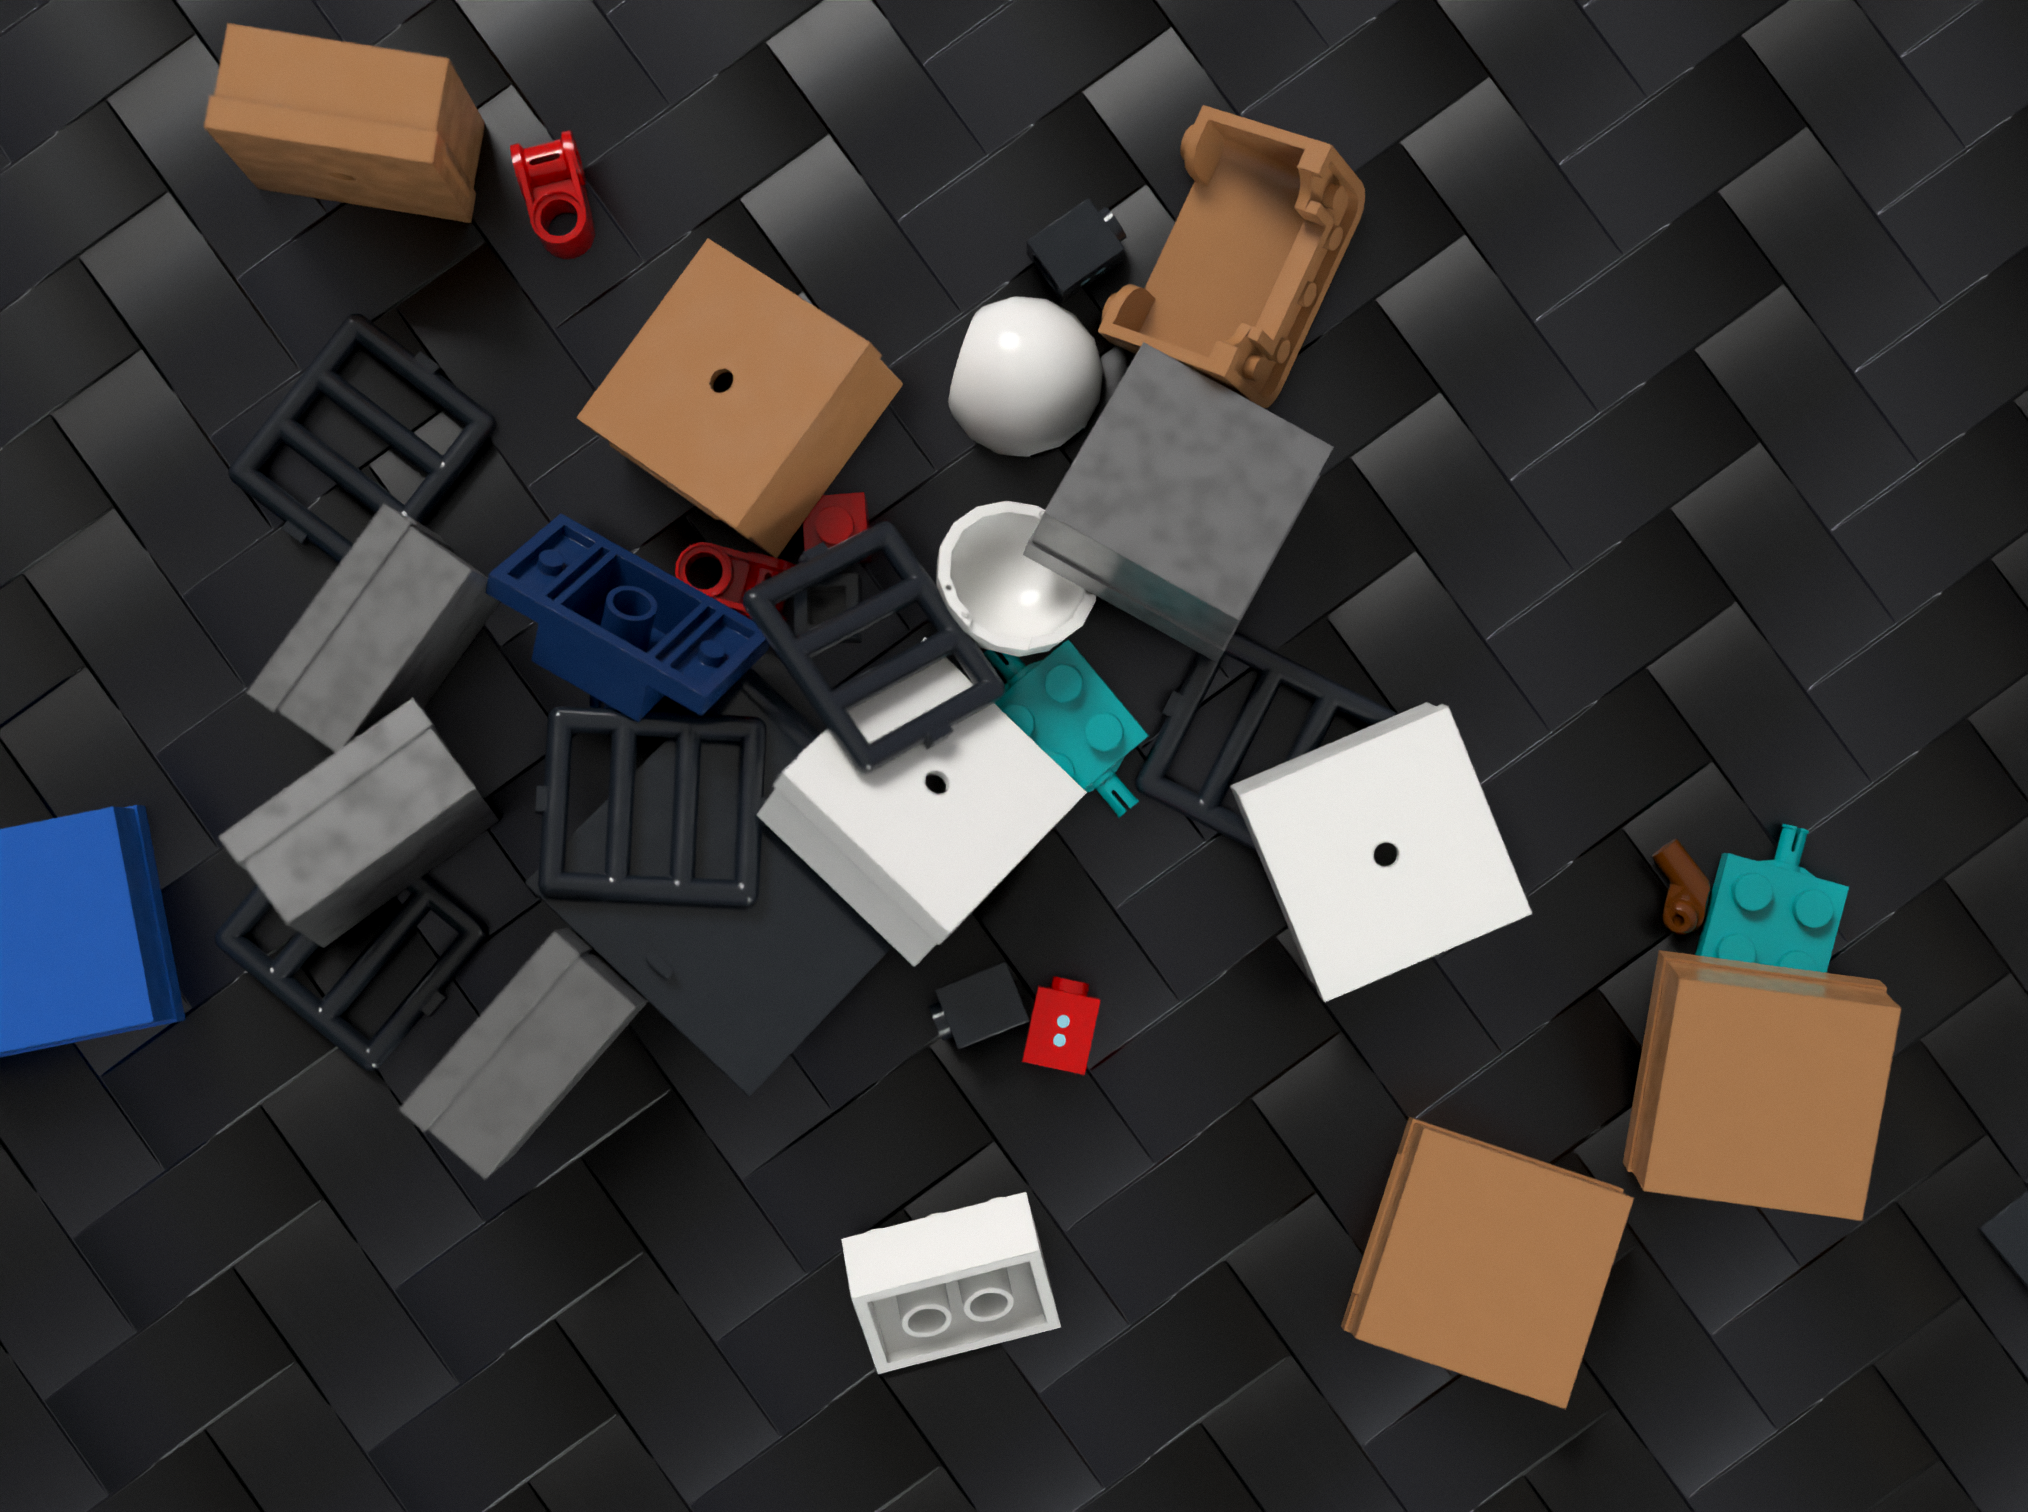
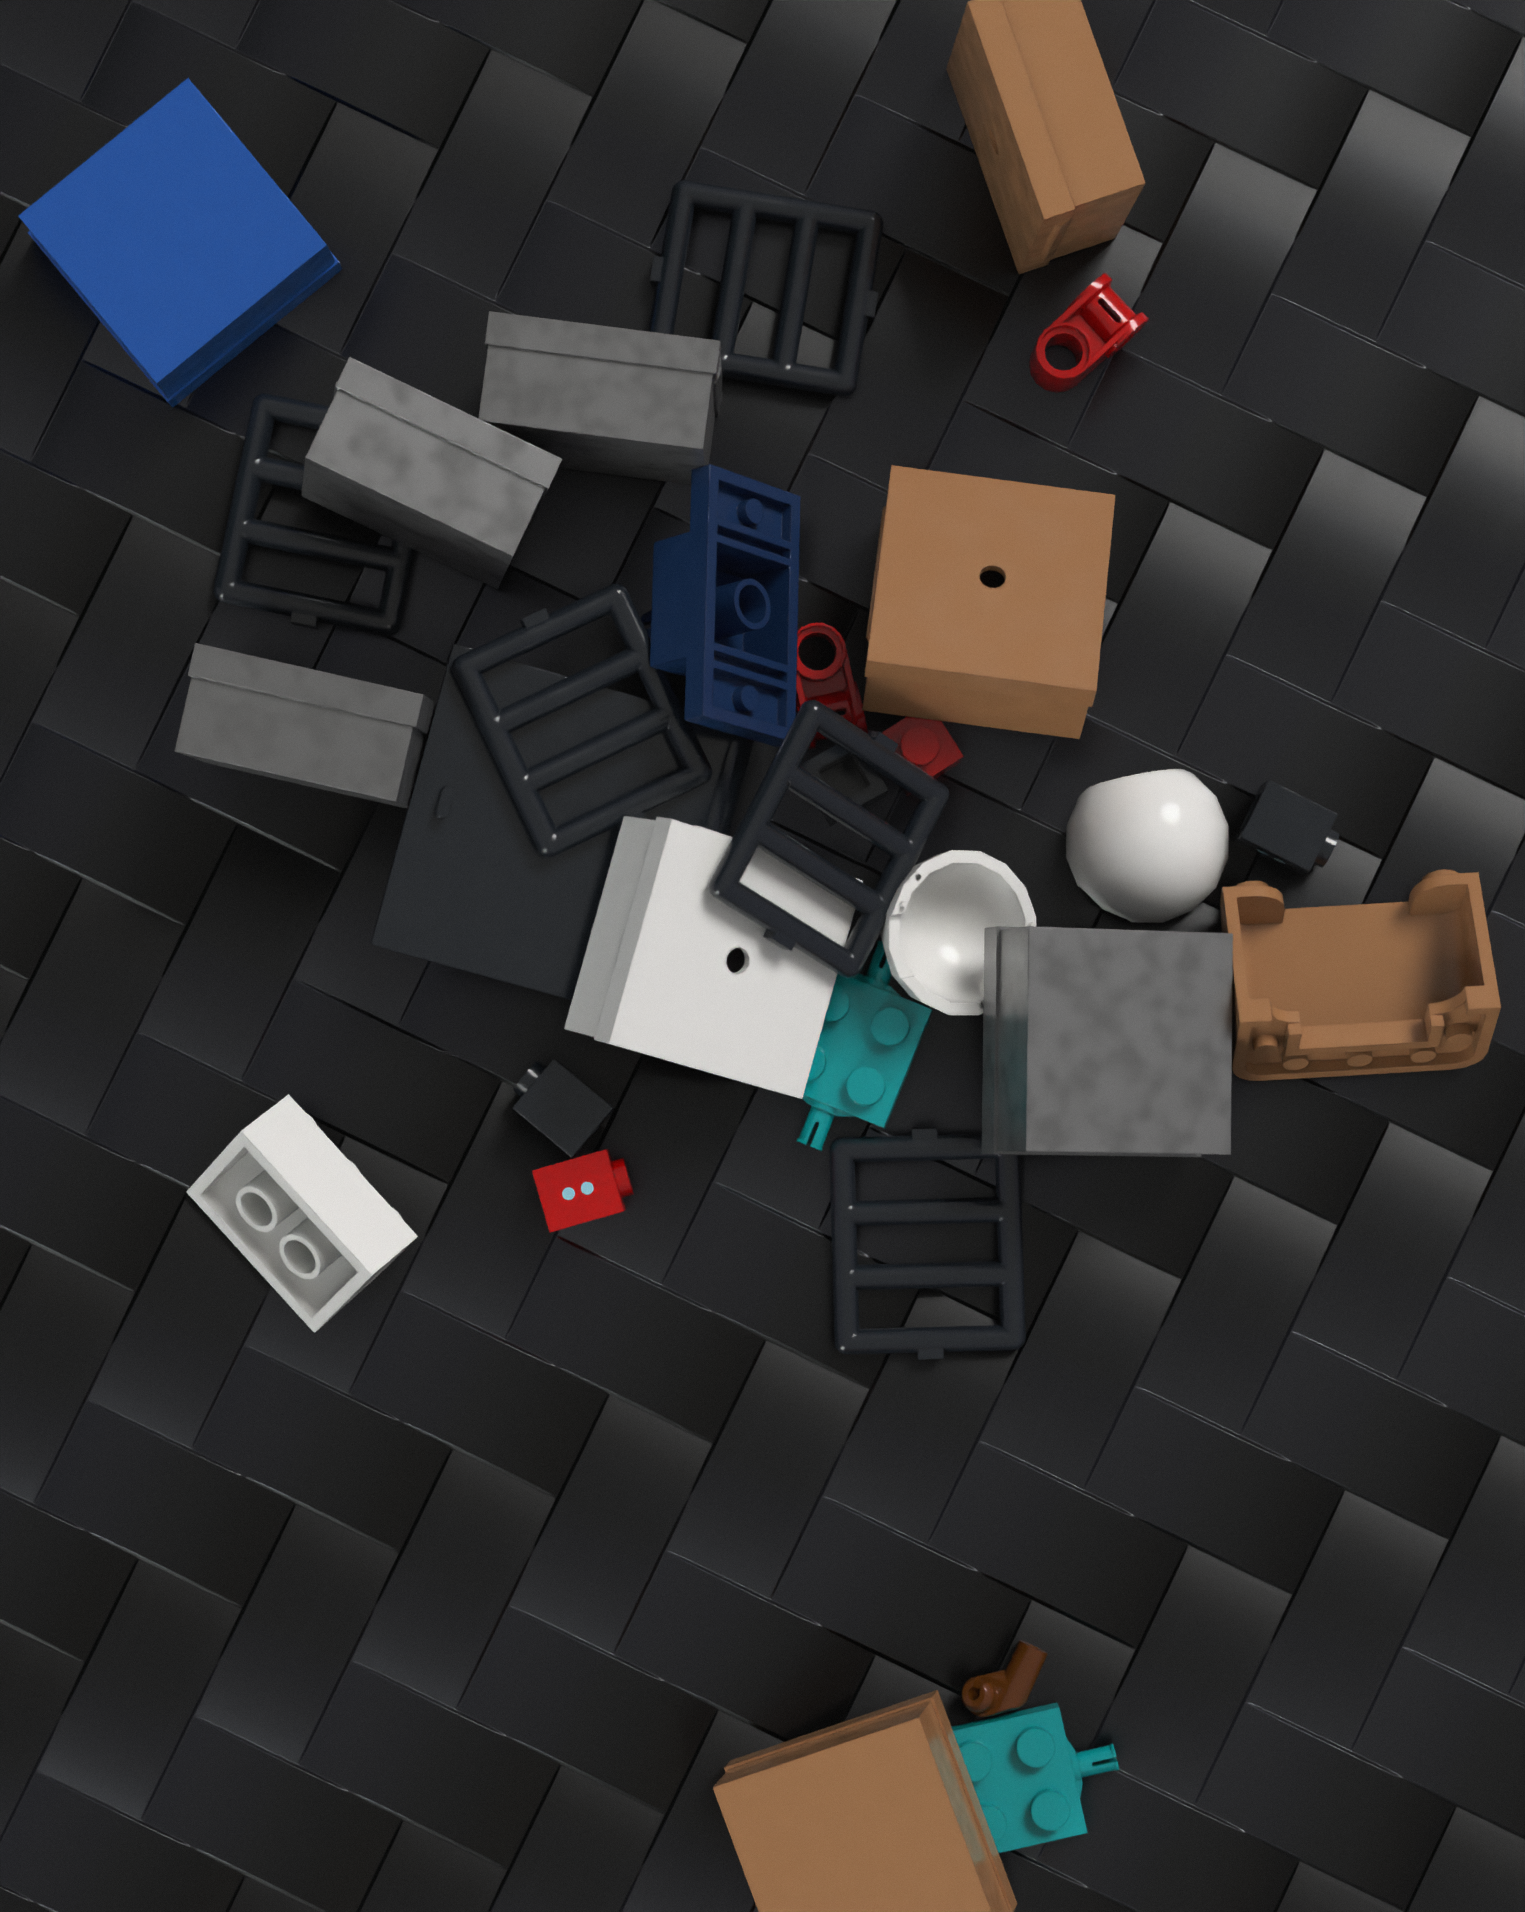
camera: 55 degrees right, 0 degrees up
white container [1230,702,1532,1002] -> none
medium nougat container [1341,1117,1634,1409] -> none

